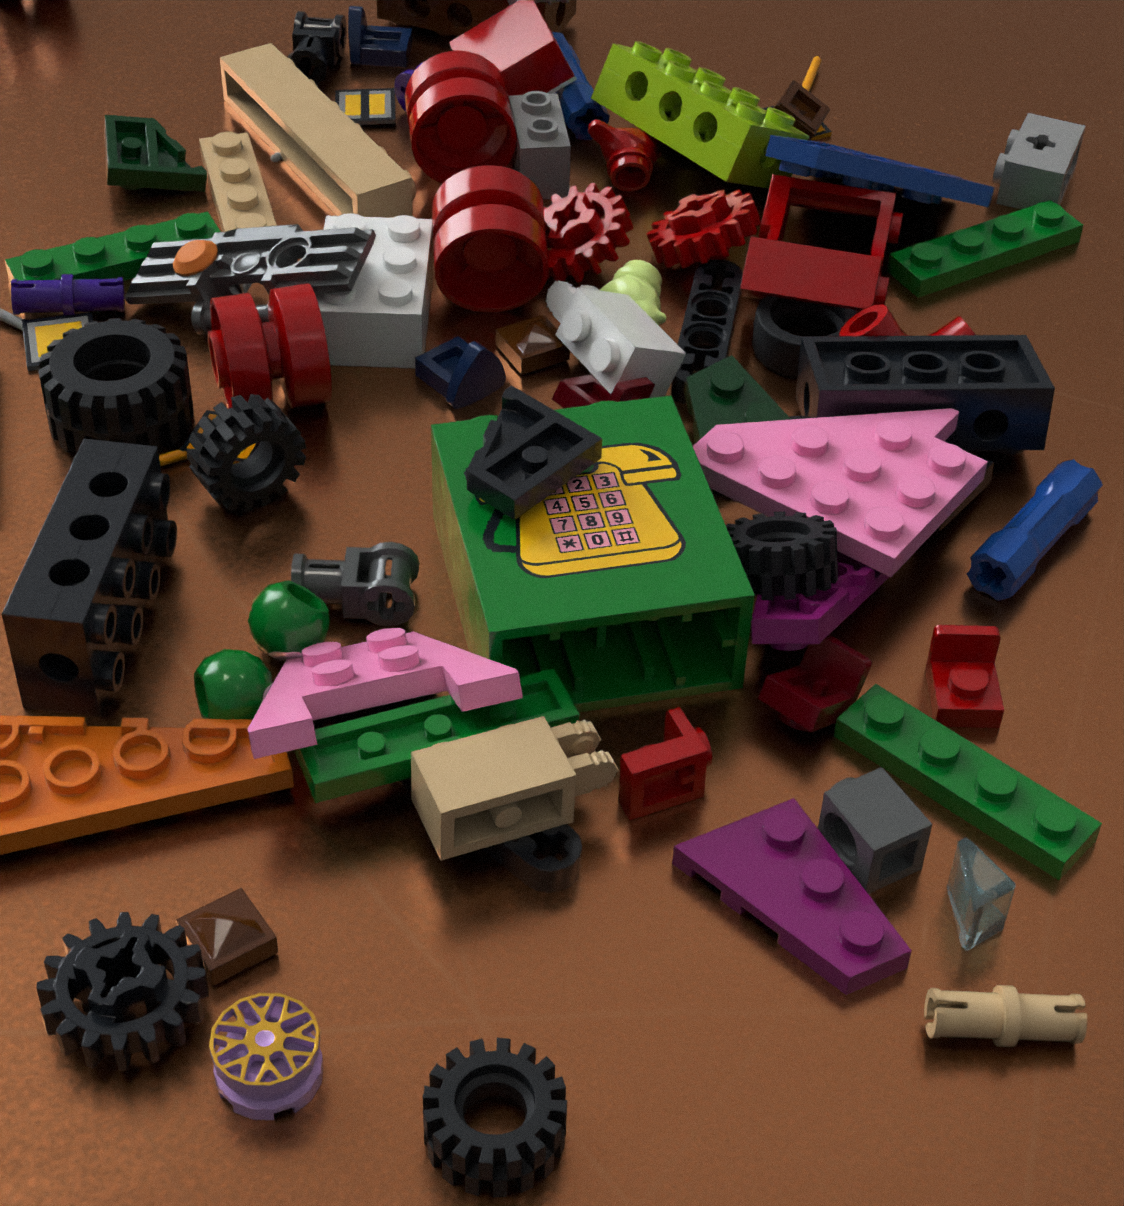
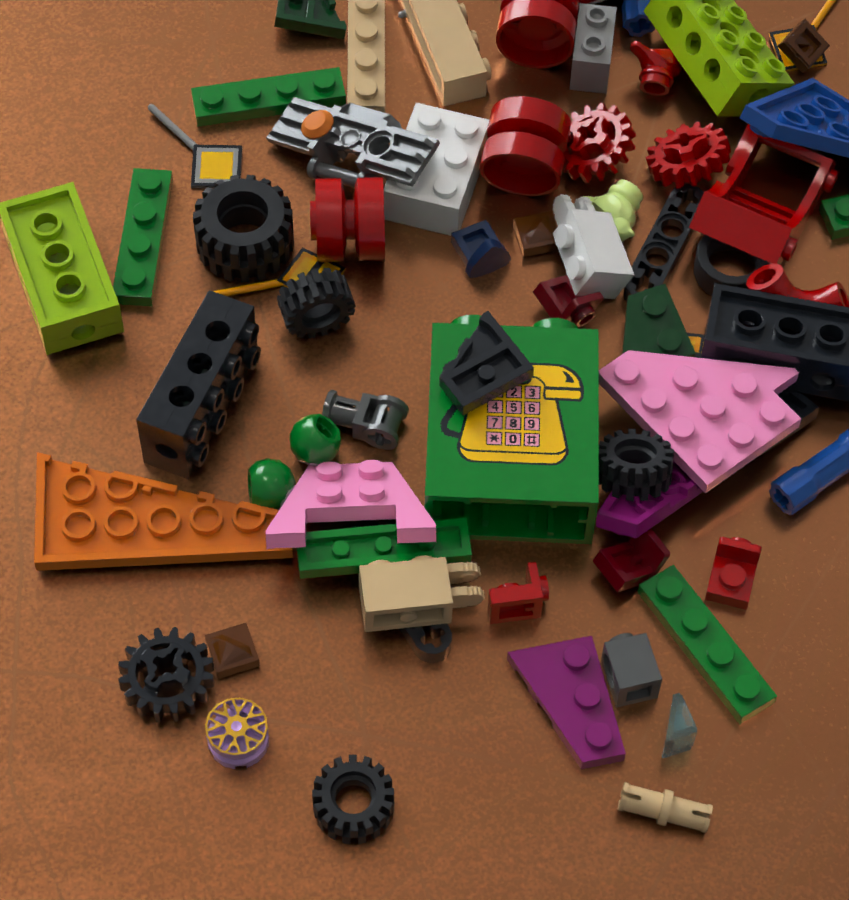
camera: 15 degrees right, 15 degrees up
dark purple pin [11,274,125,315] -> none

